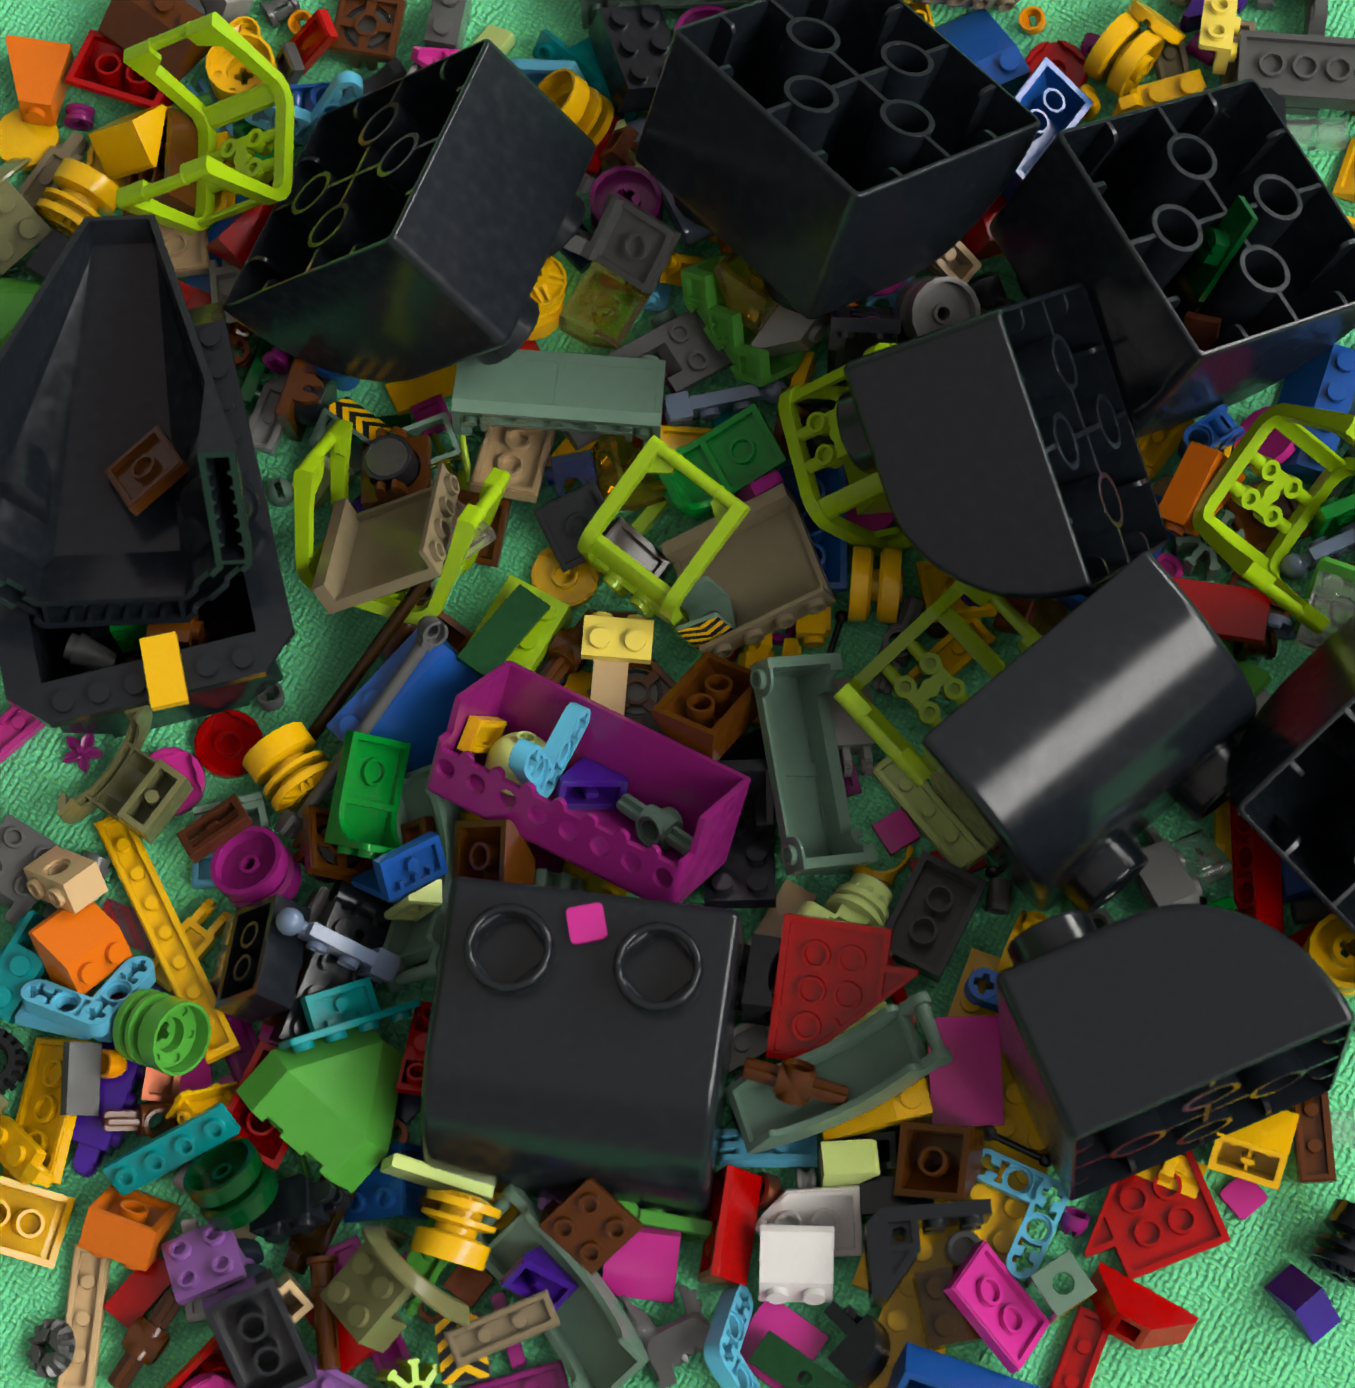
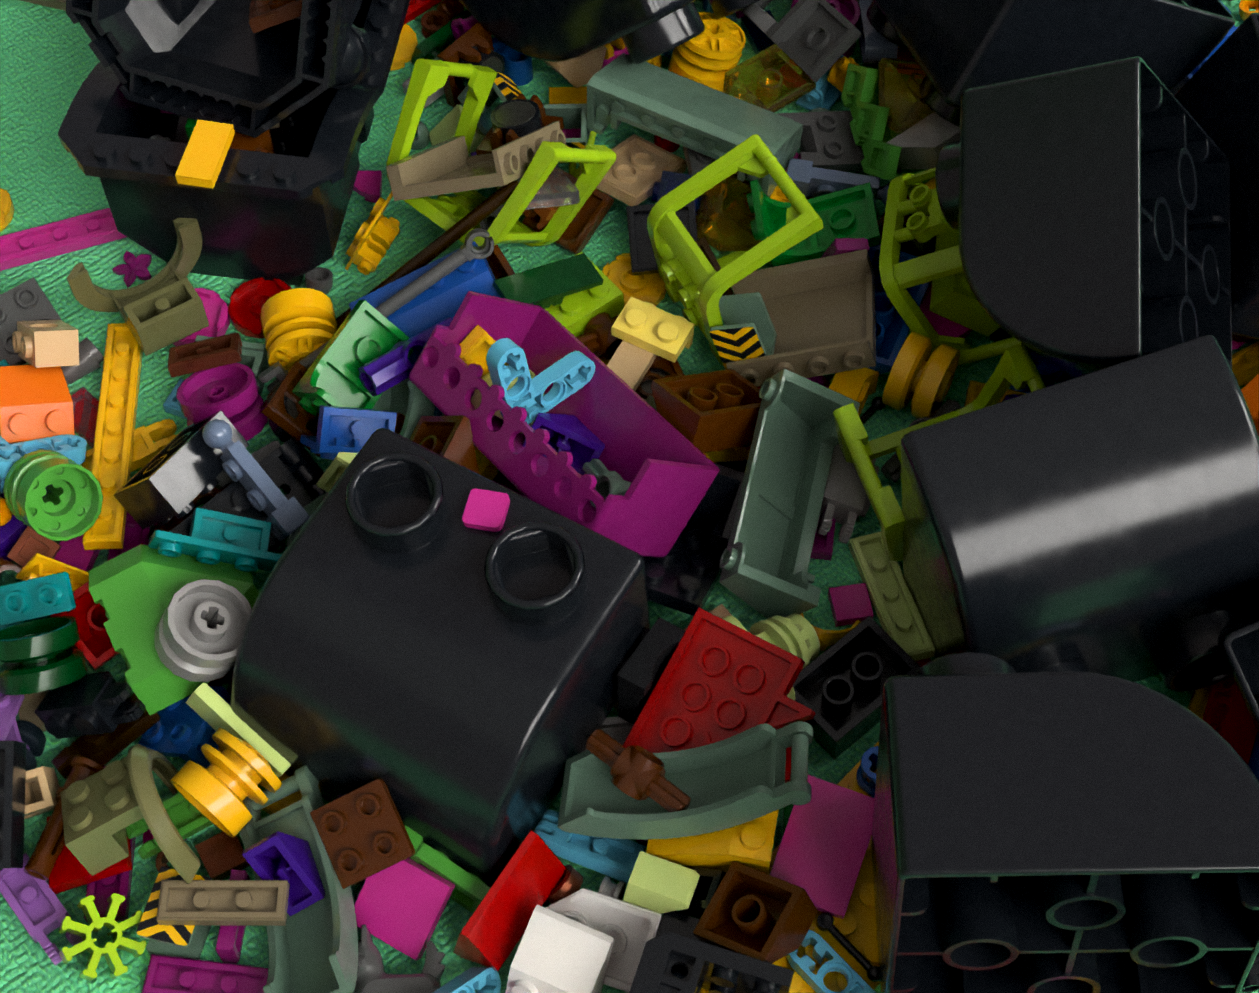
camera: 20 degrees right, 15 degrees down
none -> light grey wheel [155,579,252,682]
none -> yellow hinge [345,191,400,275]
none -> dark purple piece [358,317,453,396]

